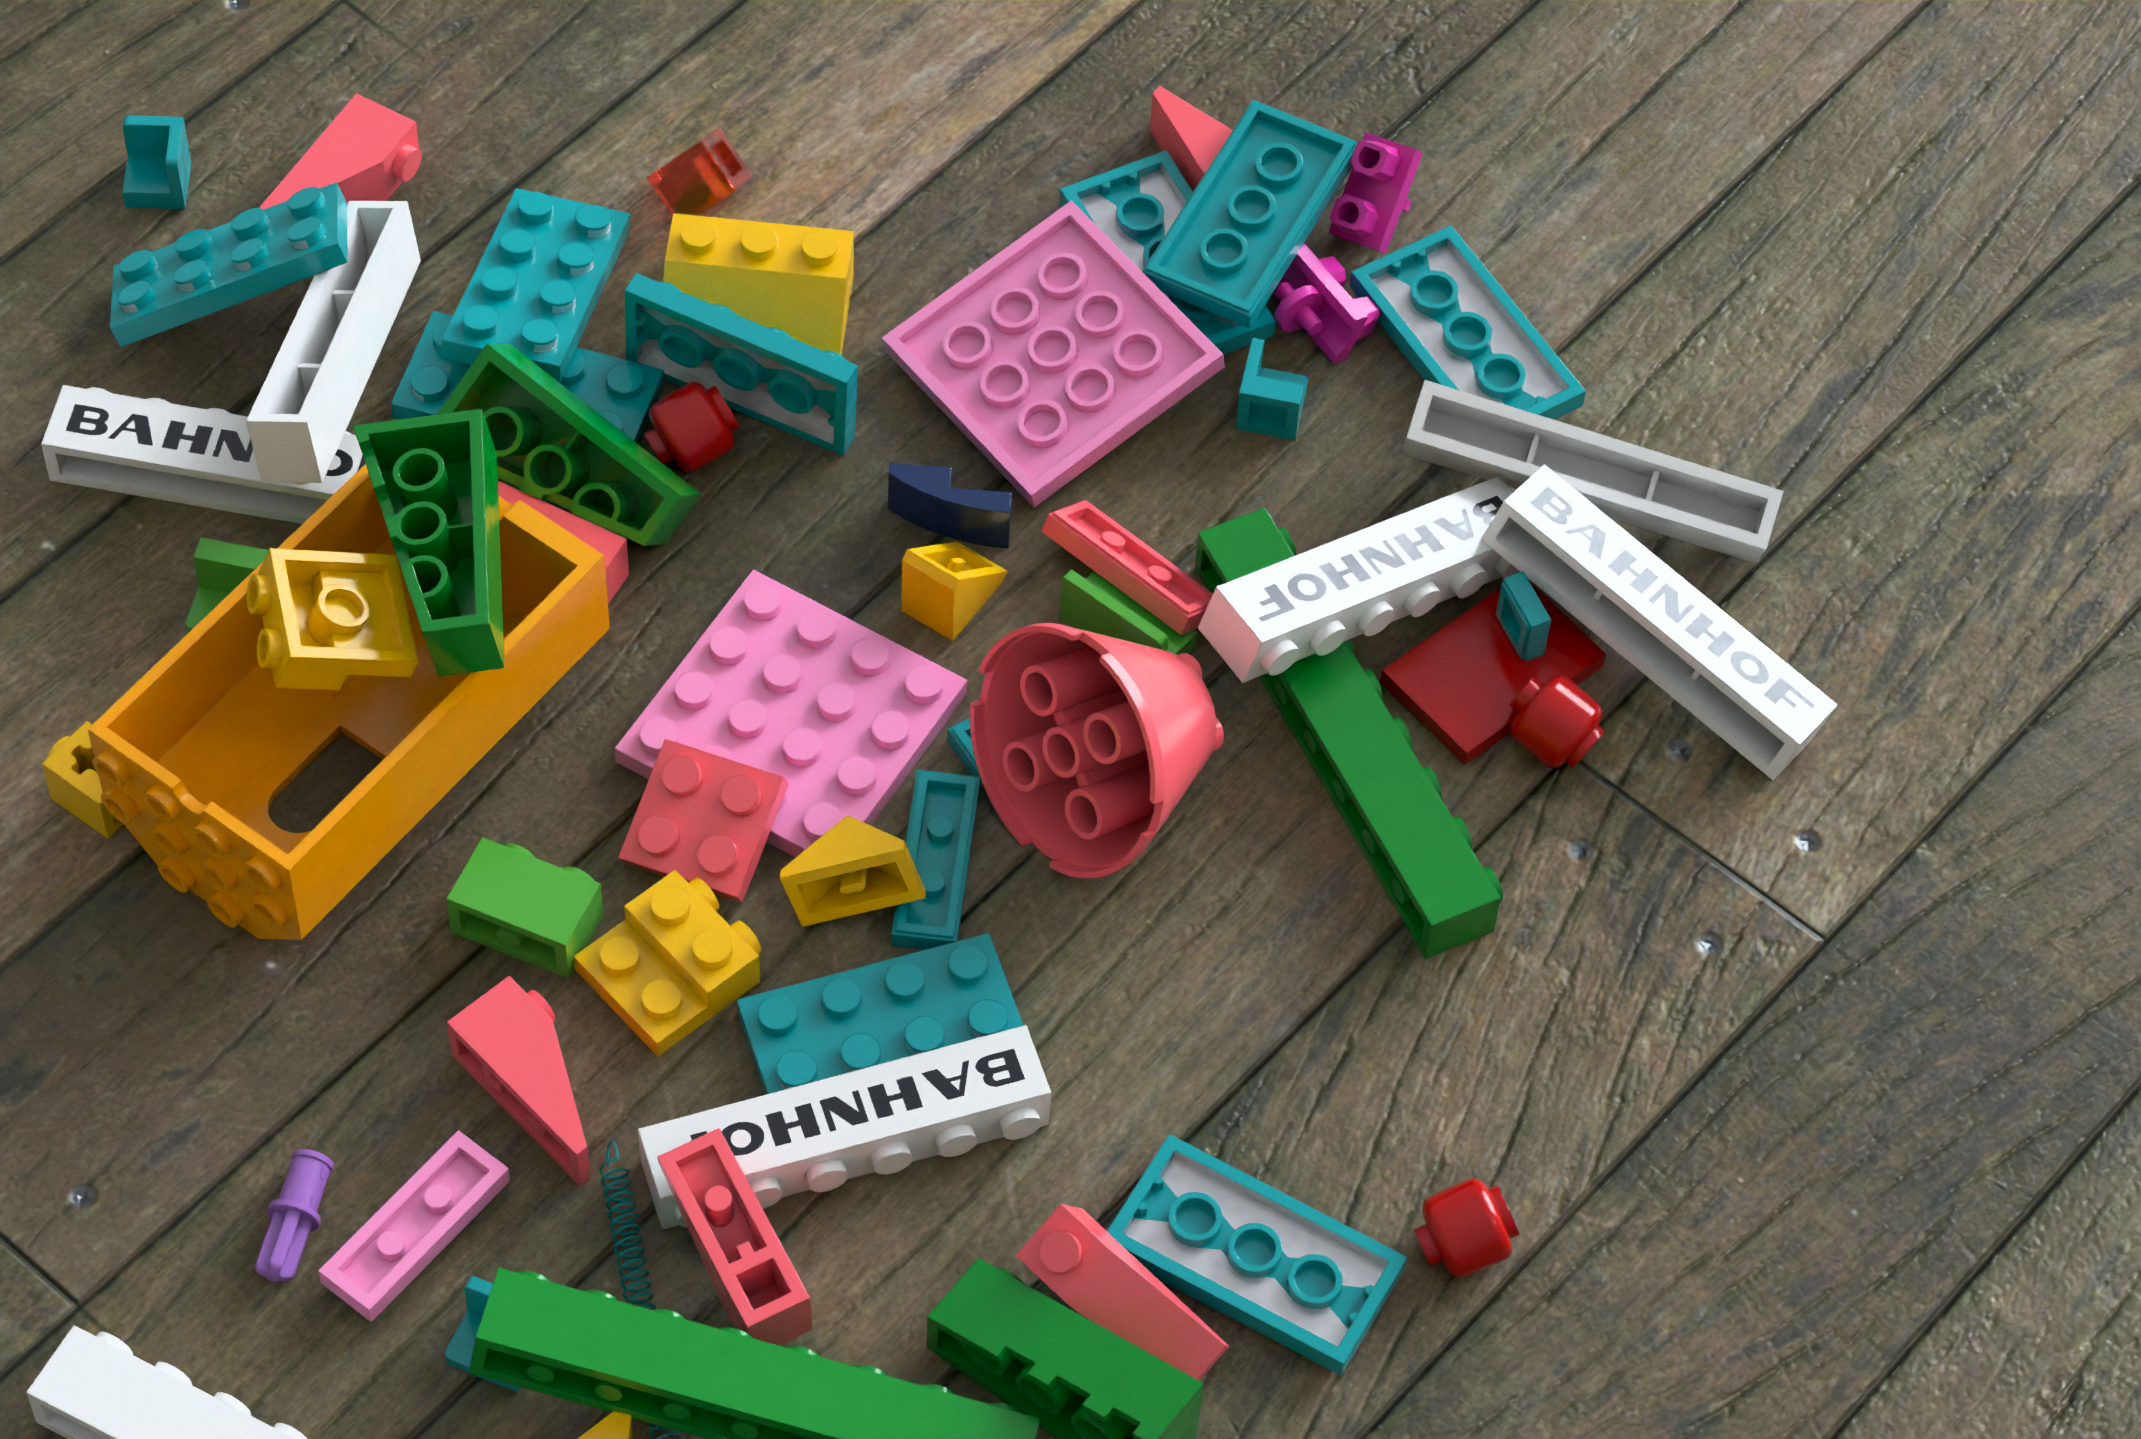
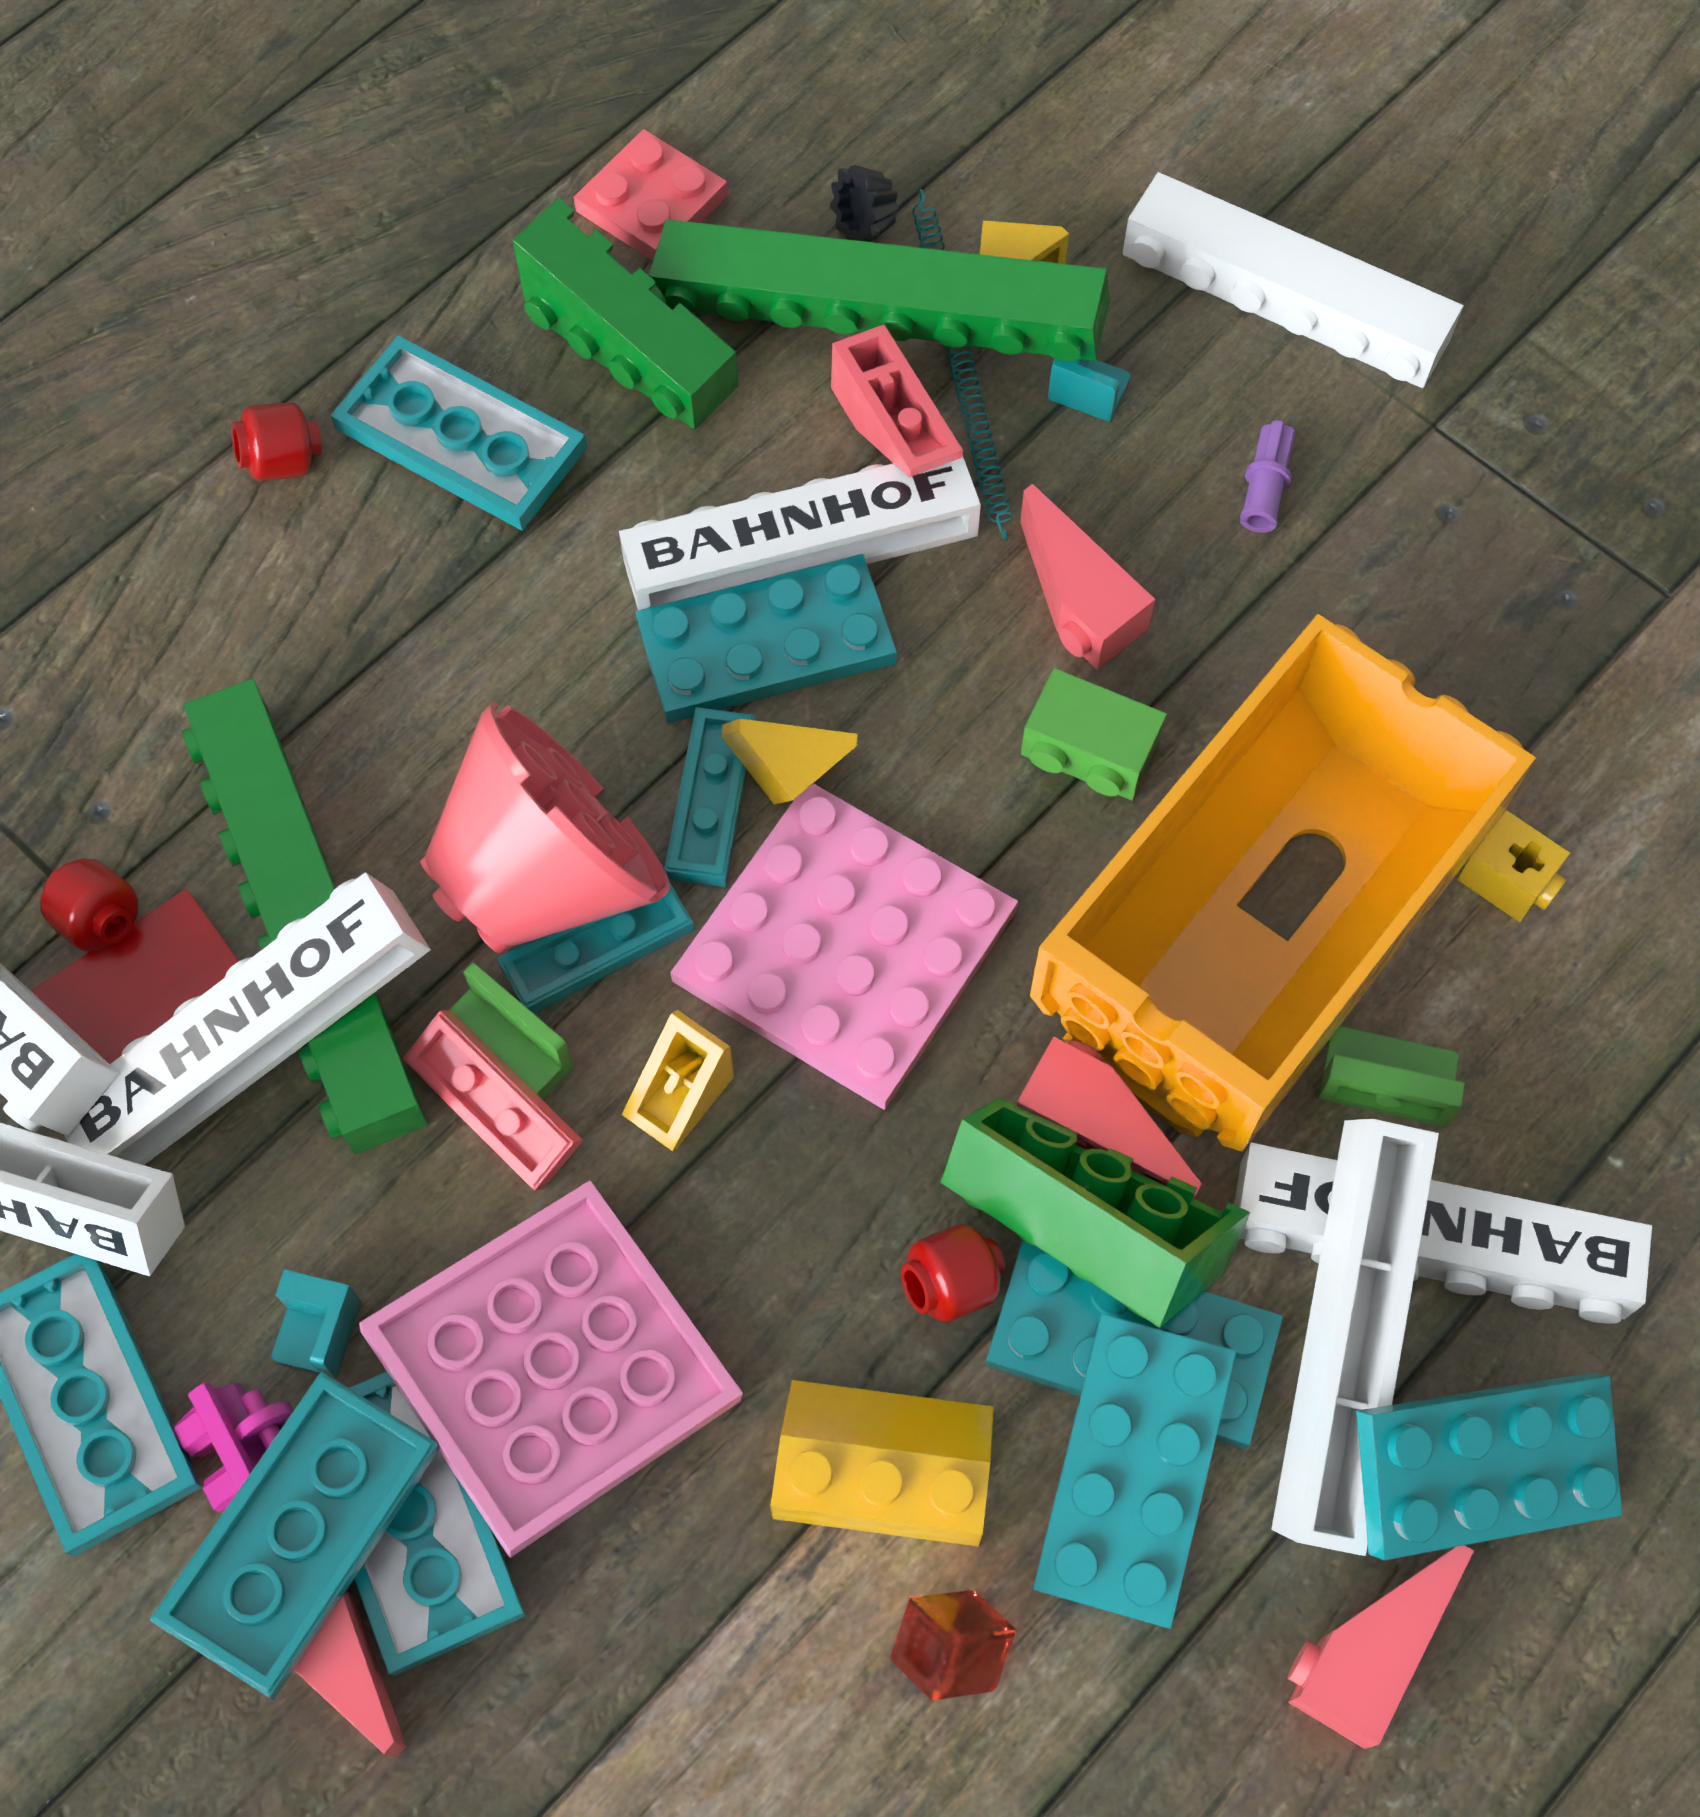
camera: 175 degrees left, 10 degrees up
teal panel [122,115,191,209] -> none
yellow plate [246,548,419,690] -> none
bright pink plate [318,1130,510,1322] -> none
green wedge [353,409,504,677] -> none
yellow plate [573,870,761,1057] -> none
coral plate [618,739,789,903] -> none
teal piece [624,273,858,456] -> none
dark blue slope [888,463,1012,549] -> none
coral slope [1016,1204,1229,1381] -> none
dark pink hips [1328,132,1423,254] -> none
teal tile [1496,572,1551,662] -> none

